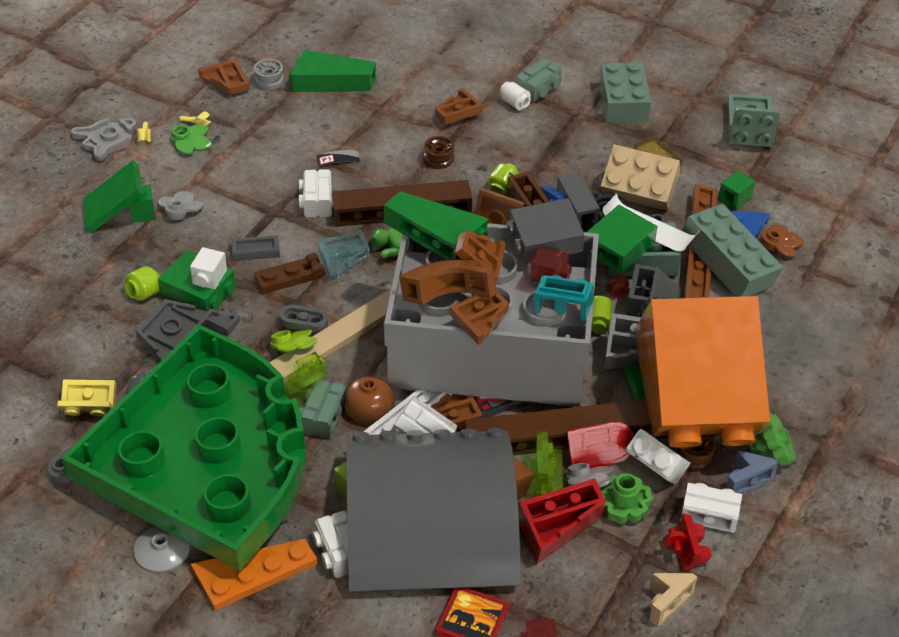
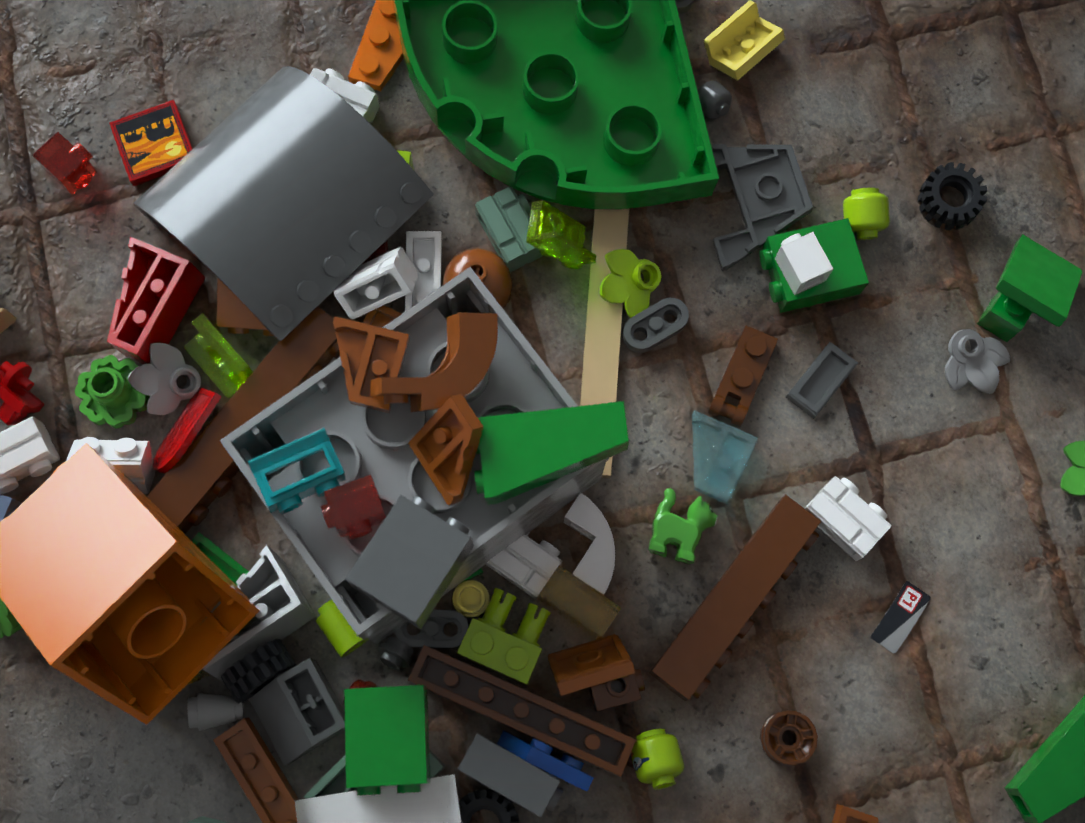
camera: 135 degrees right, 30 degrees up
none -> black tyre [918,162,988,231]

